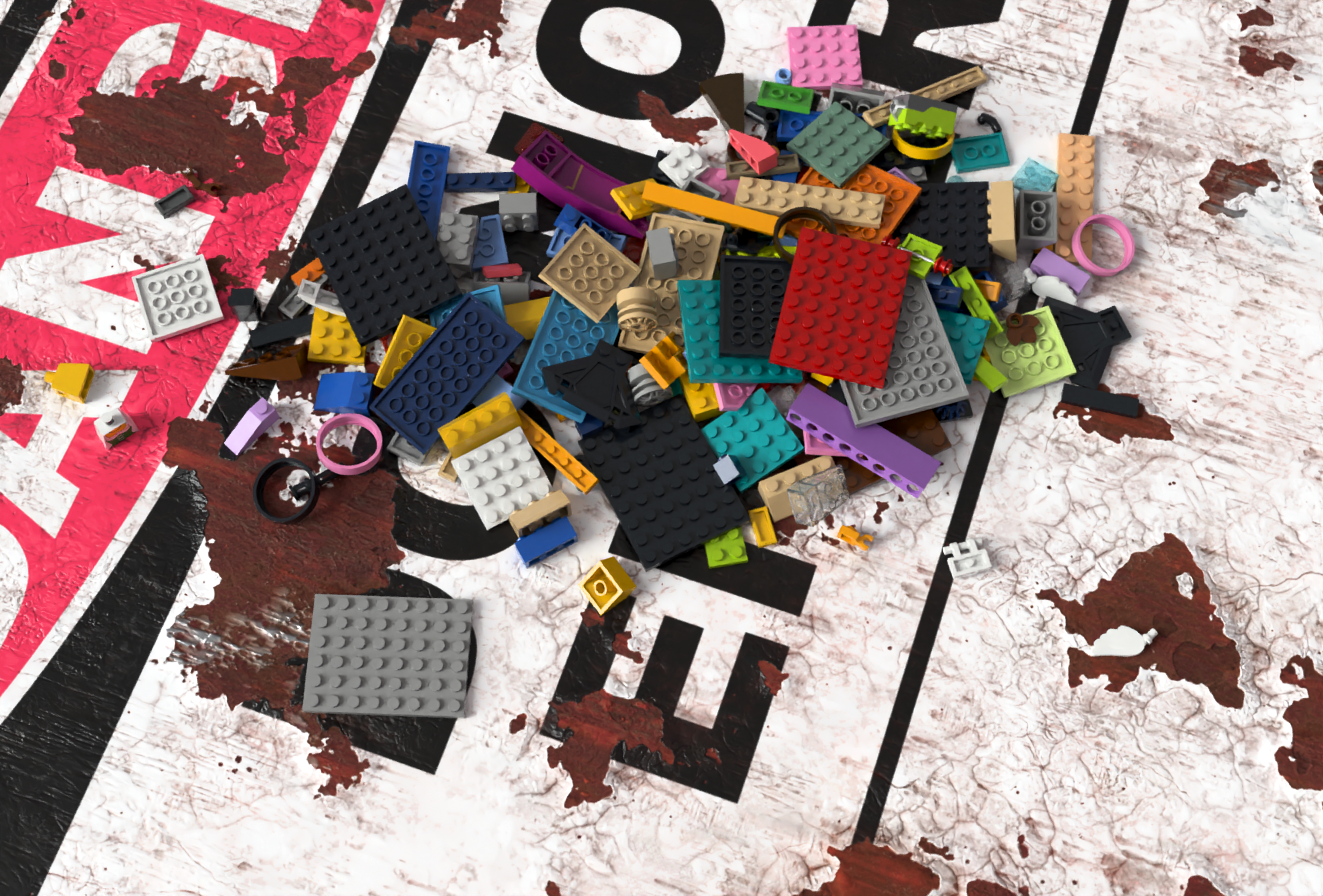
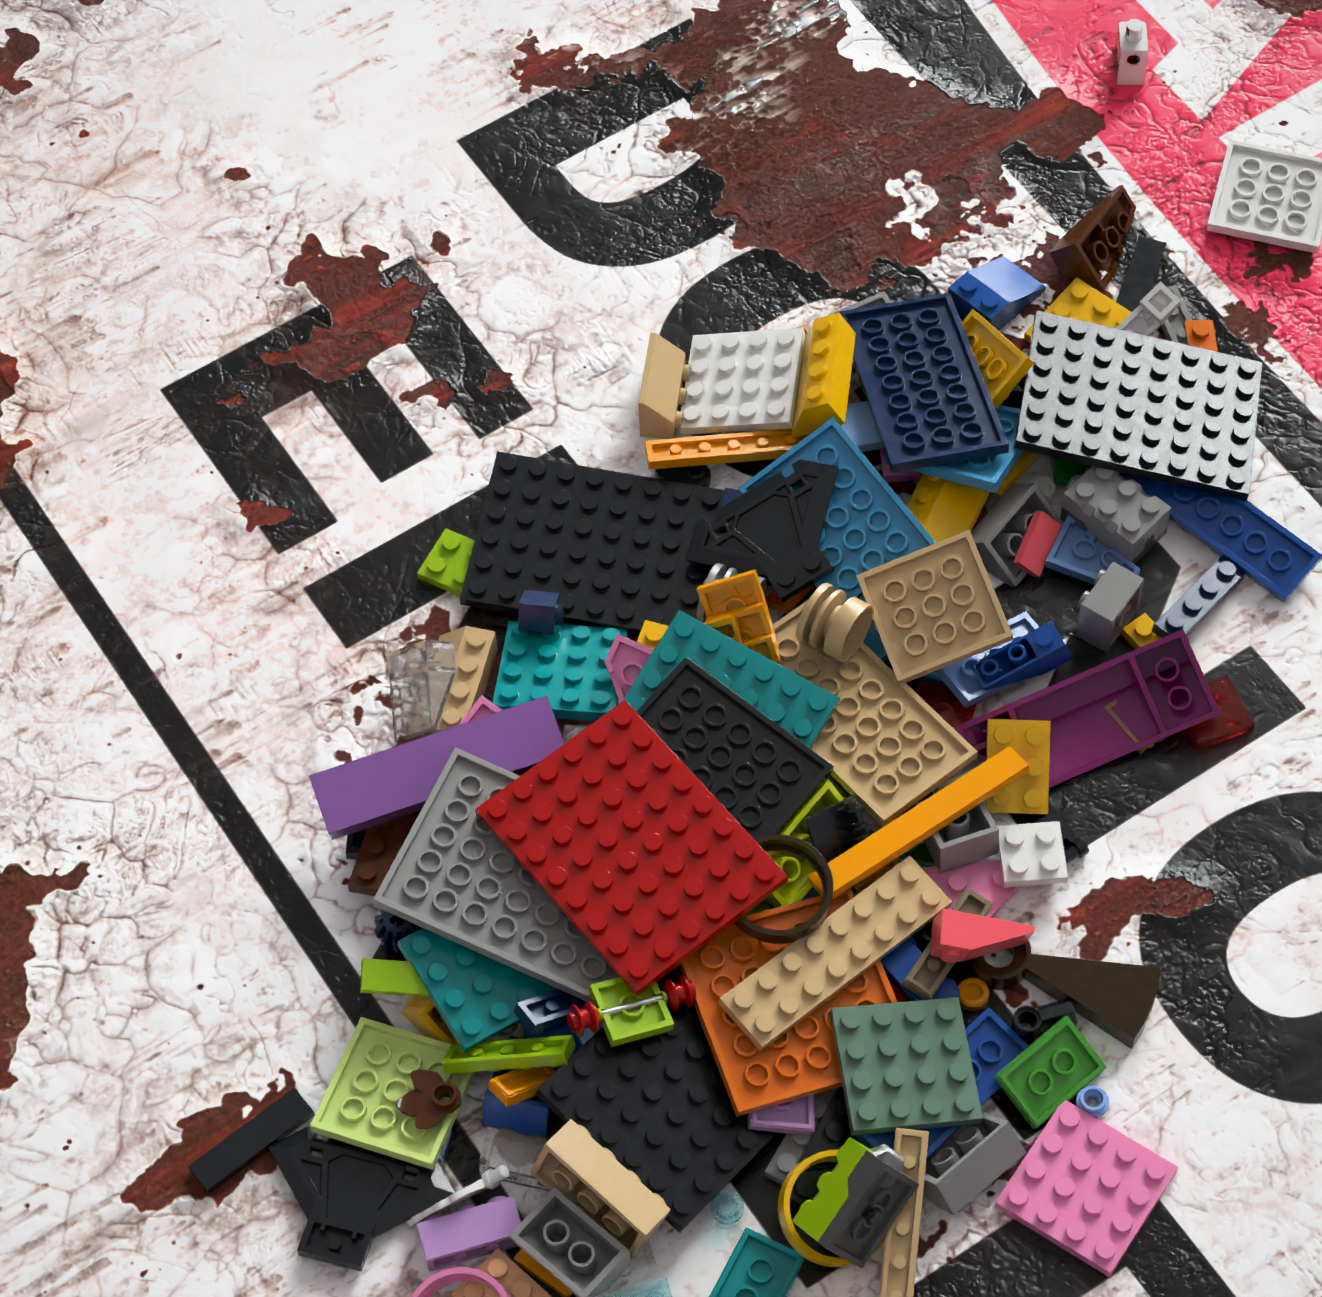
camera: 130 degrees right, 10 degrees down
yellow torso [45,363,95,404] -> none
lavender slope [224,397,280,456] -> none
black brick [228,288,262,322] -> none
black piece [253,458,320,525] -> none
black pin [288,462,344,501] -> none
light grey plate [302,594,474,719] -> none
bright pink piece [316,413,383,475] -> none
blue brick [514,516,578,569] -> none
yellow slope [578,556,637,615] -> none
light grey brick [646,227,680,281] -> none
yellow tile [748,506,778,549] -> none
light orange plate [837,525,873,551] -> none
white plate [943,538,992,579] -> none

